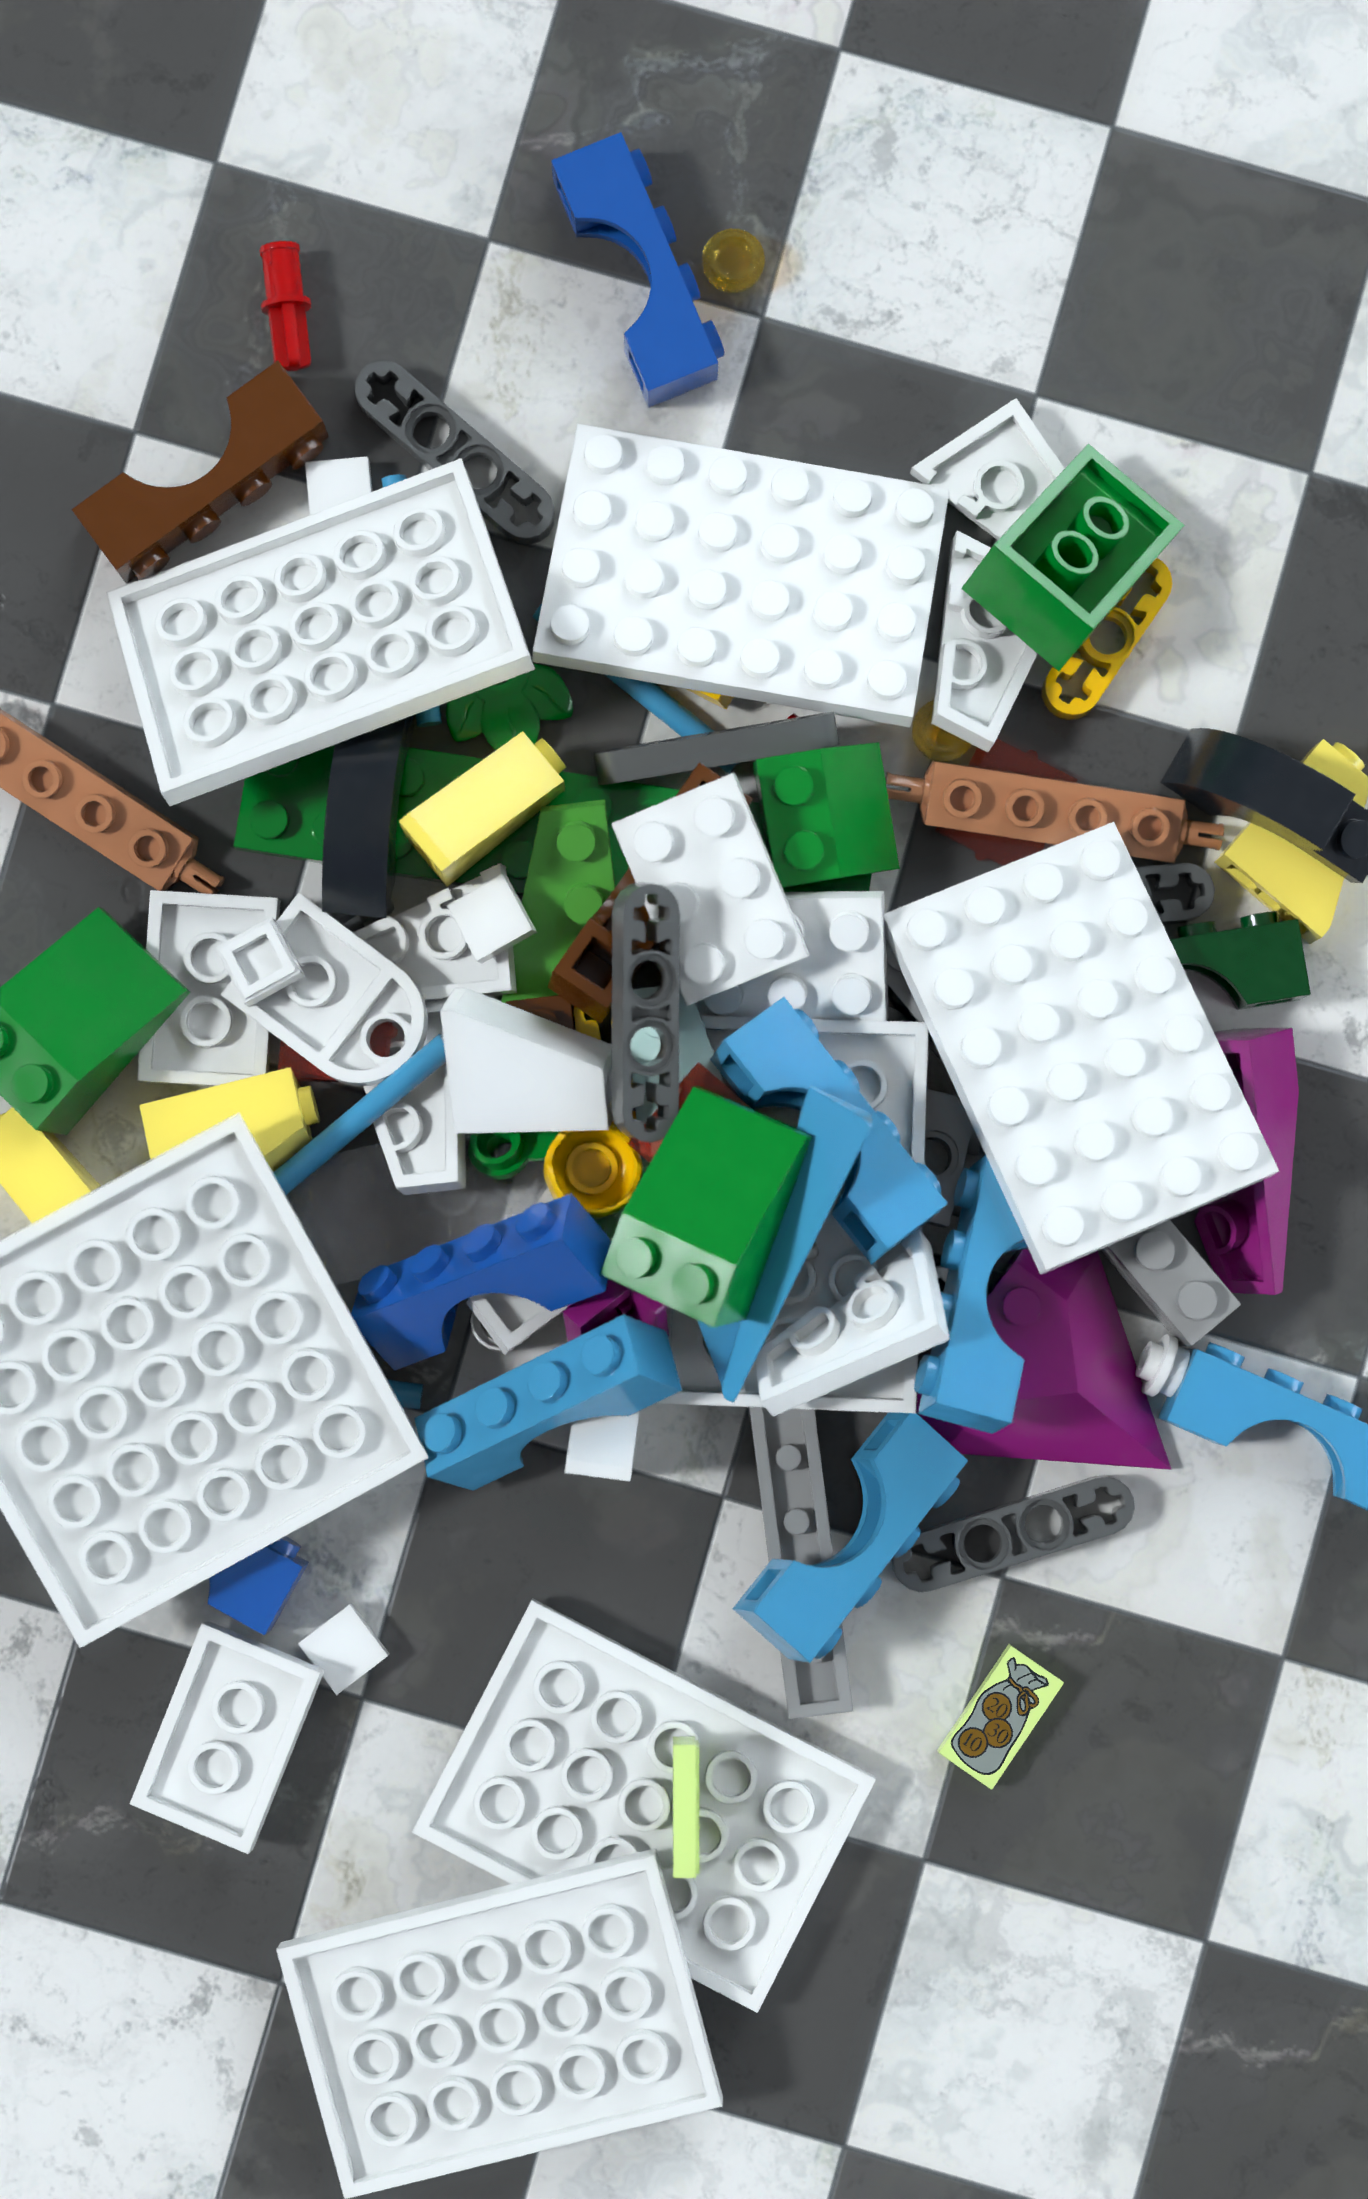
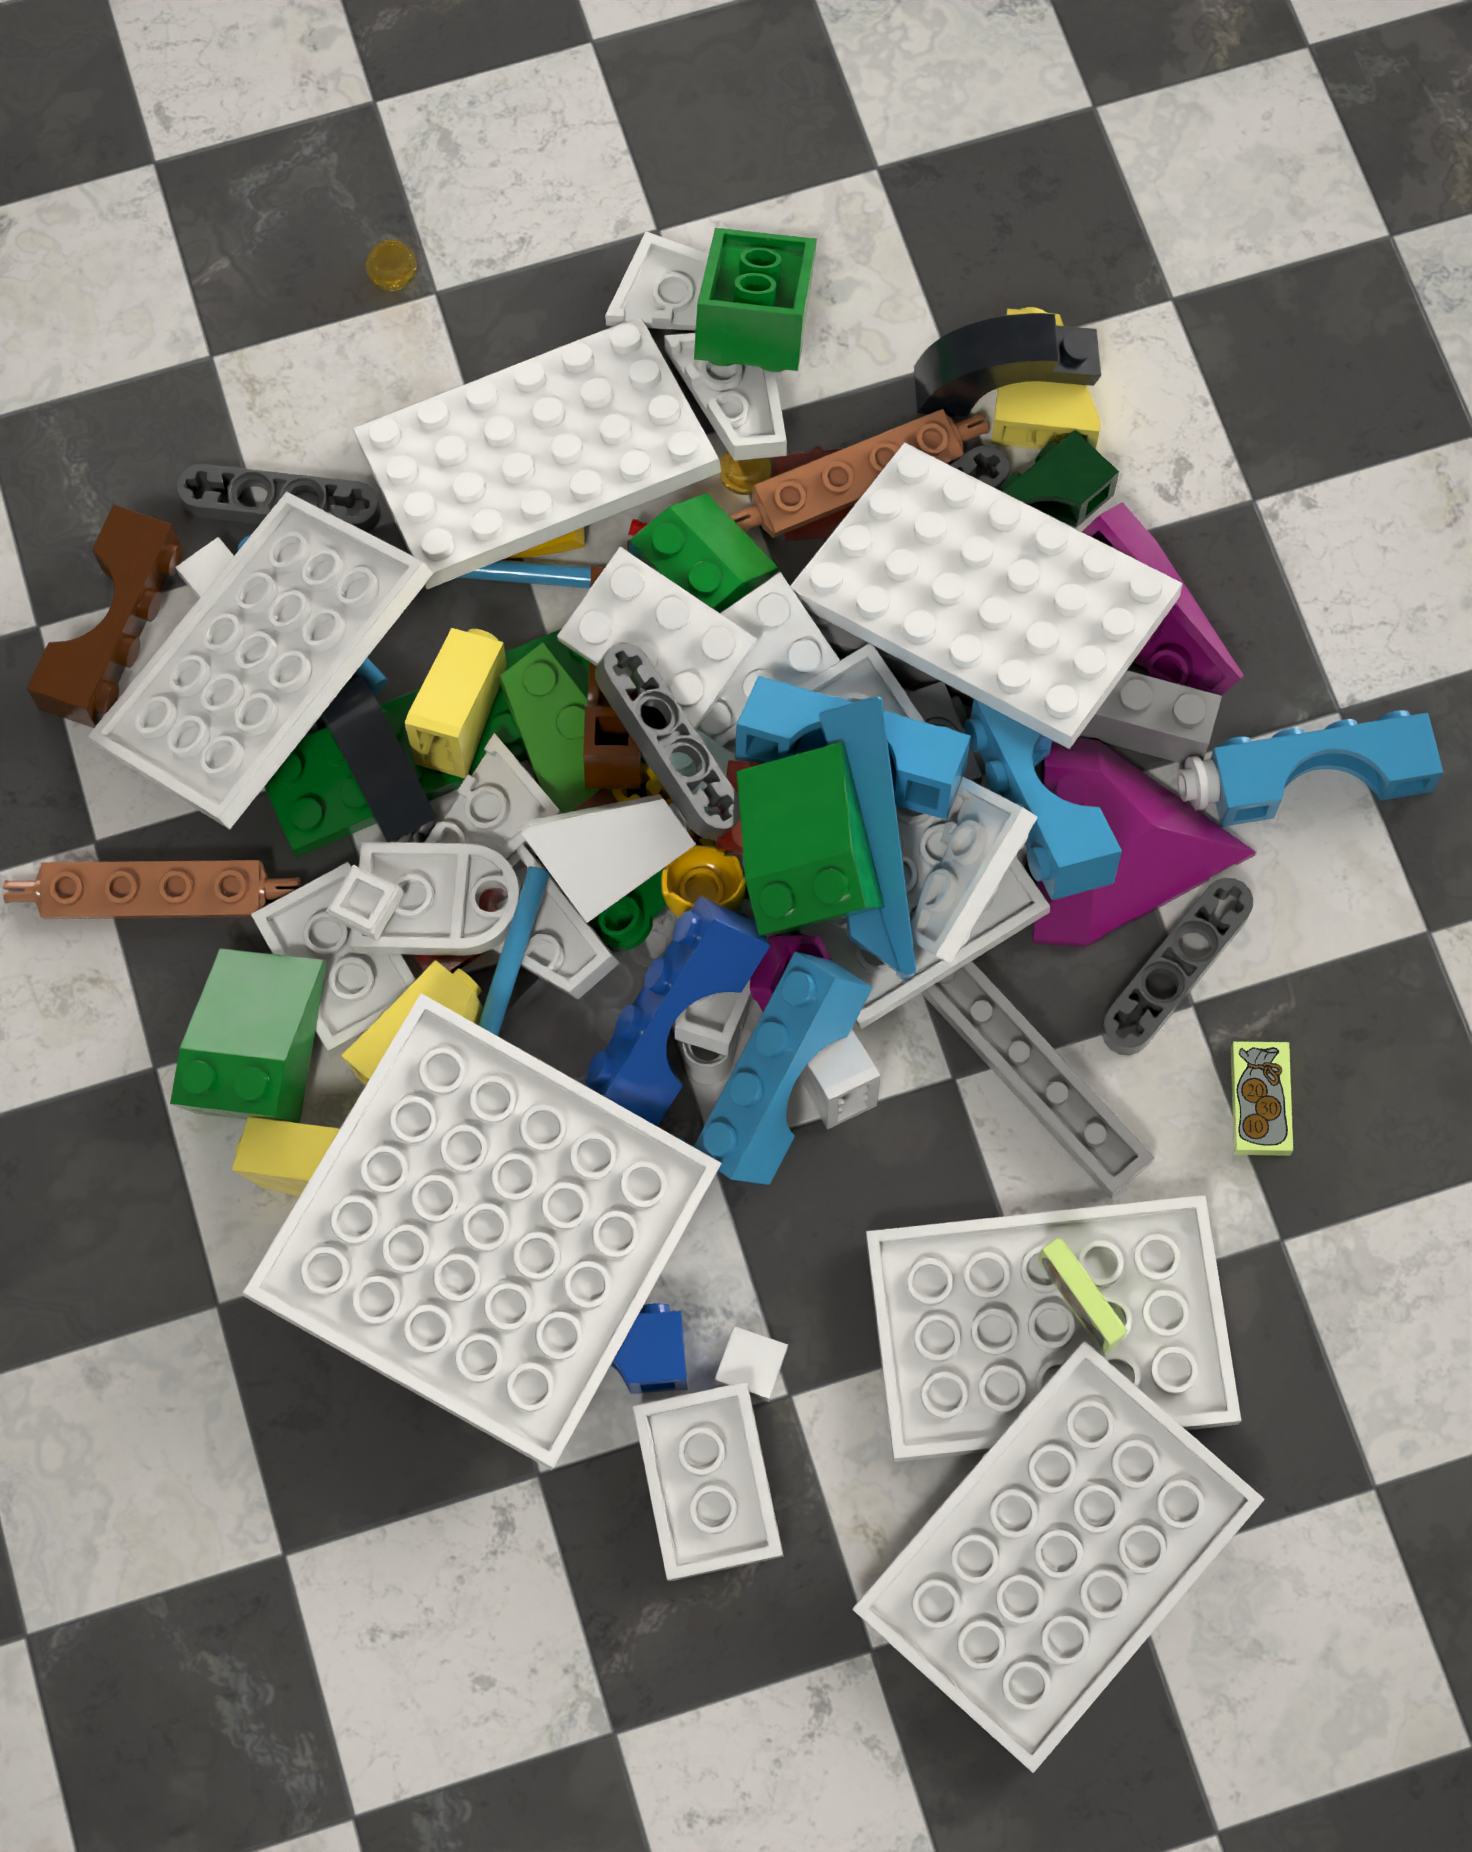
camera: 25 degrees left, 15 degrees down
red axle [259,241,312,372] -> none
green plate [446,663,573,751] -> none
white tile [447,874,537,964] -> none
blue arch [551,132,725,408] -> none
dark grey beam [593,712,839,785] -> none
dark azure arch [733,1412,968,1663] -> none
yellow beam [1042,558,1172,720] -> none

